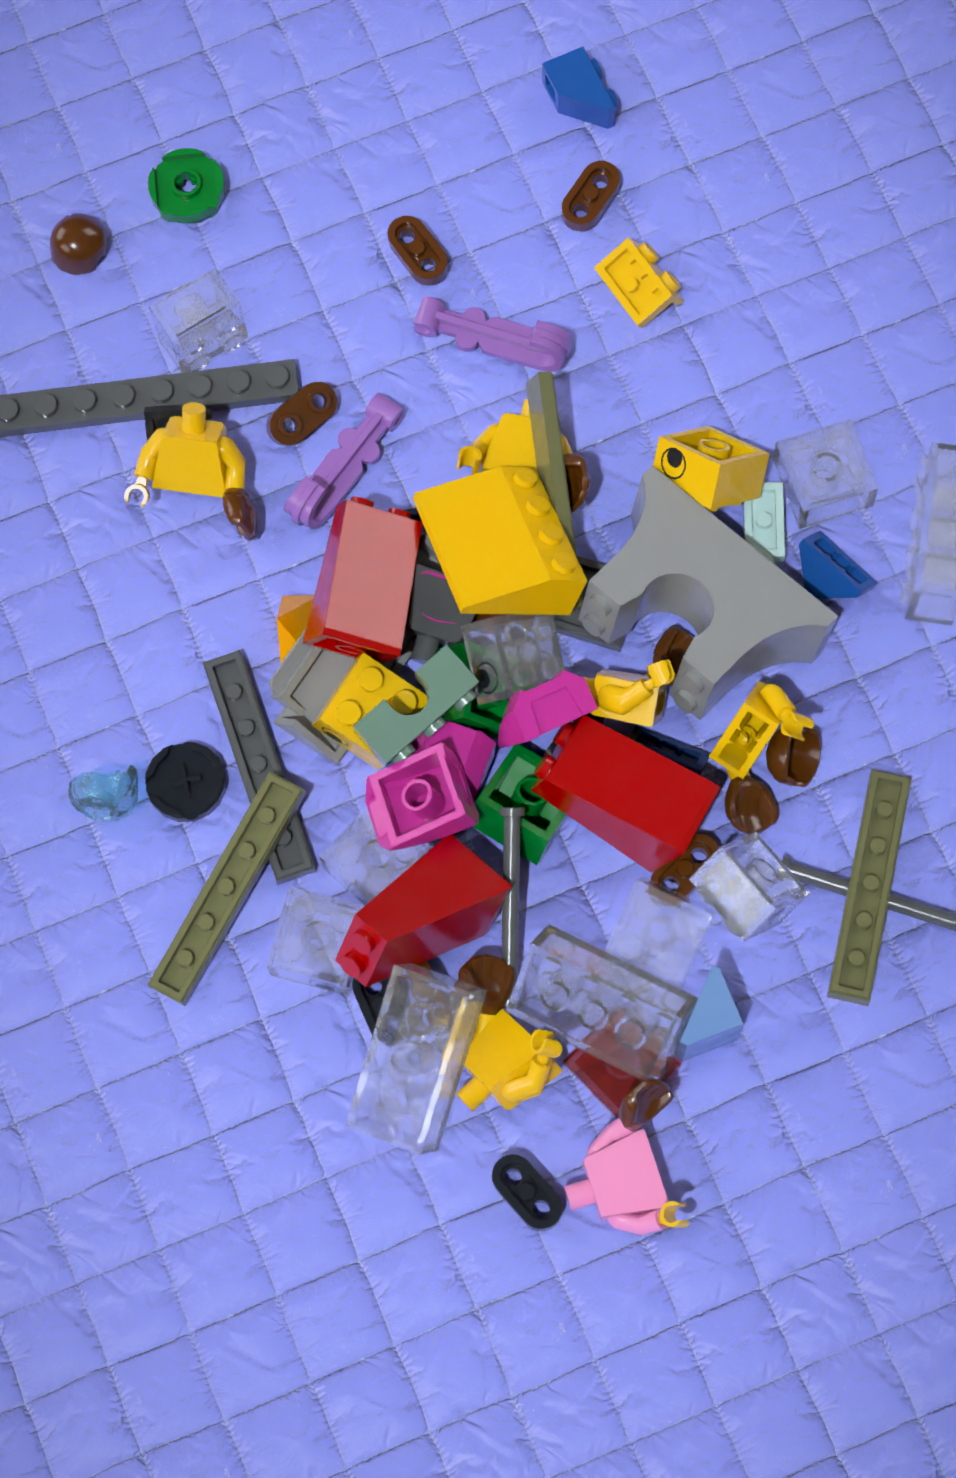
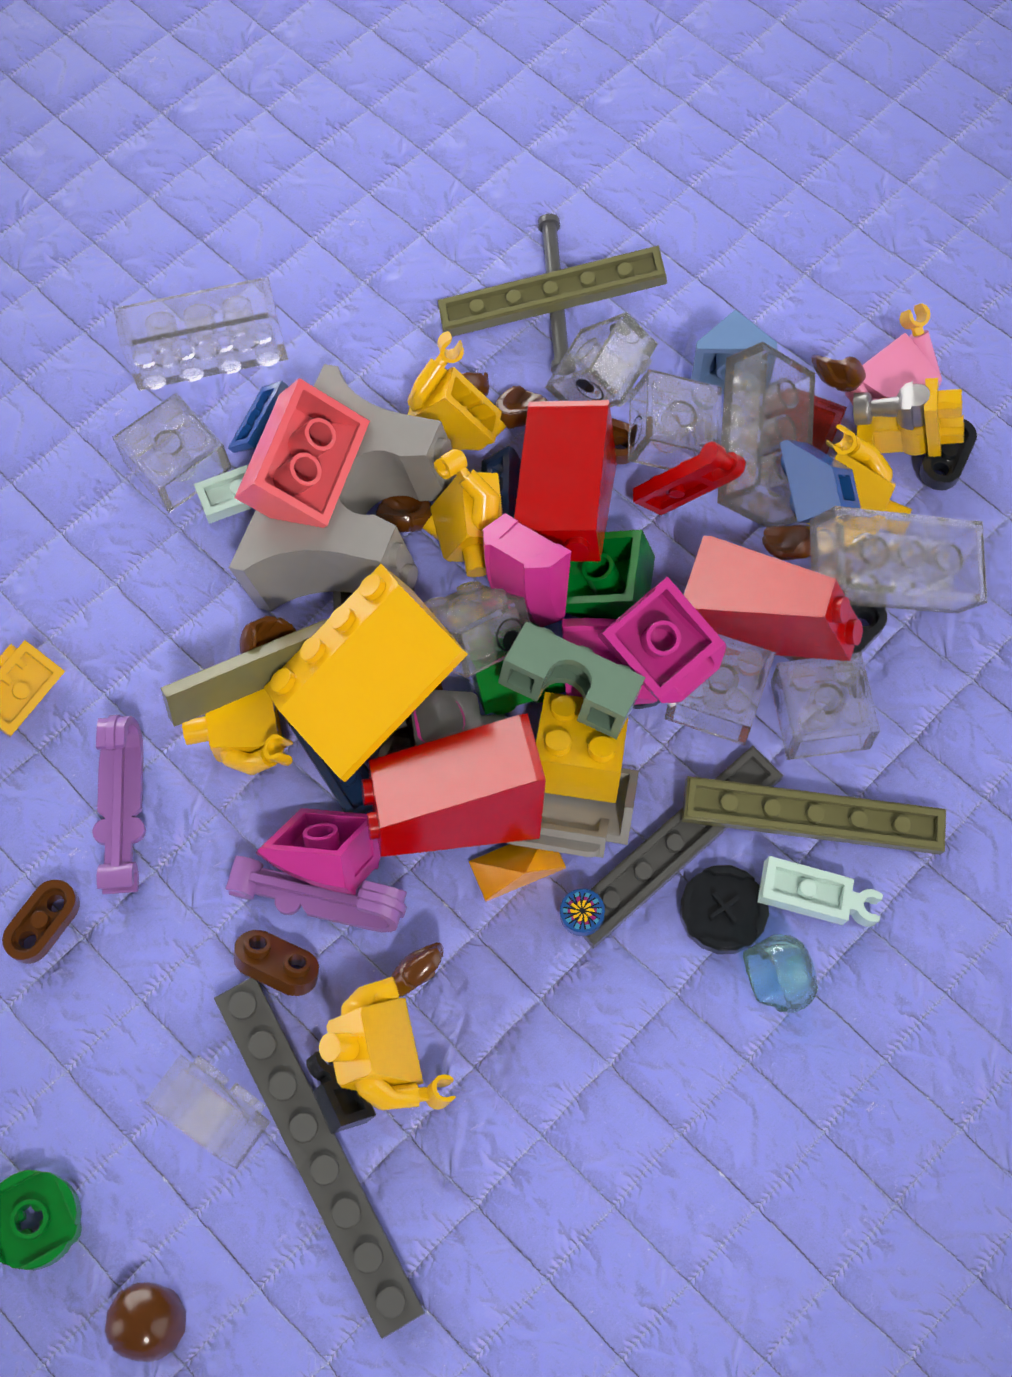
camera: 115 degrees left, 5 degrees down
dark grey bar [500,807,525,1008] -> none
yellow brick [653,426,770,512] -> none
none -> coral slope [234,378,370,528]
none -> dark pink slope [256,808,381,895]
none -> tile [560,889,605,936]
none -> red plate [633,441,746,515]
none -> light aqua plate [757,856,883,927]
none -> slope [780,440,861,524]
none -> yellow hips [853,378,964,457]

